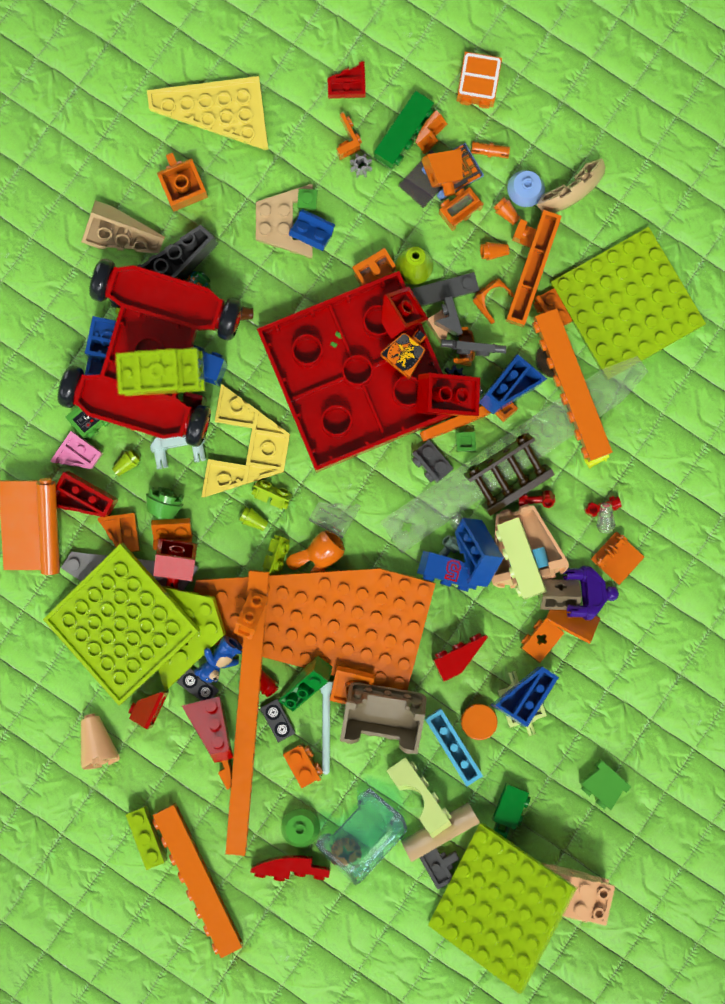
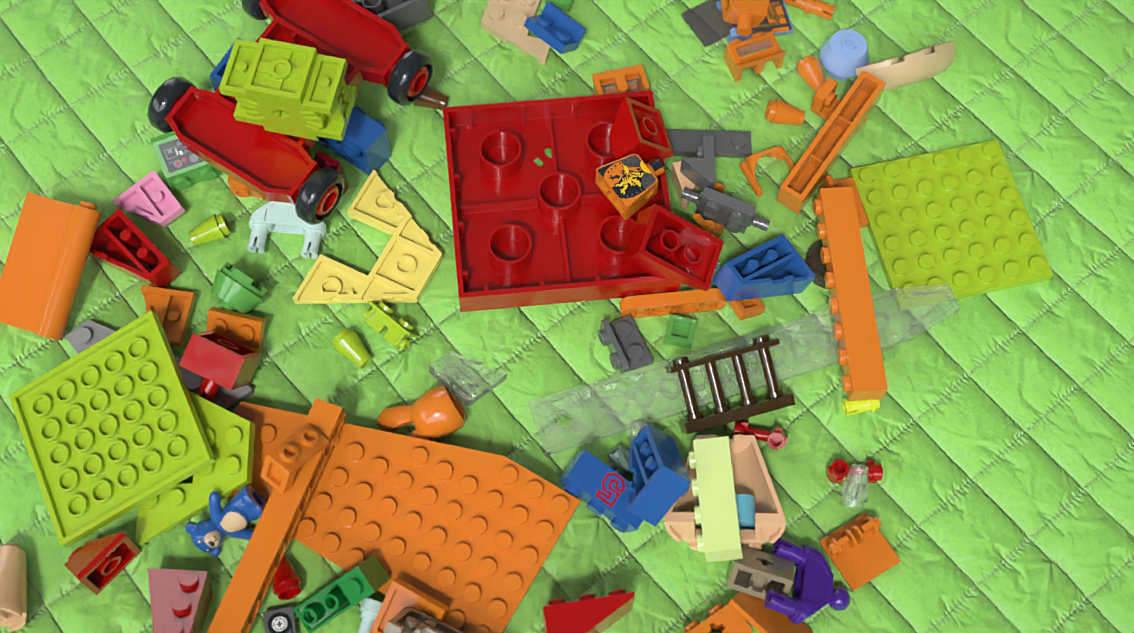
camera: 15 degrees right, 20 degrees down
tile [177,668,219,701] -> none
lime hinge [262,535,290,575] -> none
lime cone [395,247,433,285] -> none

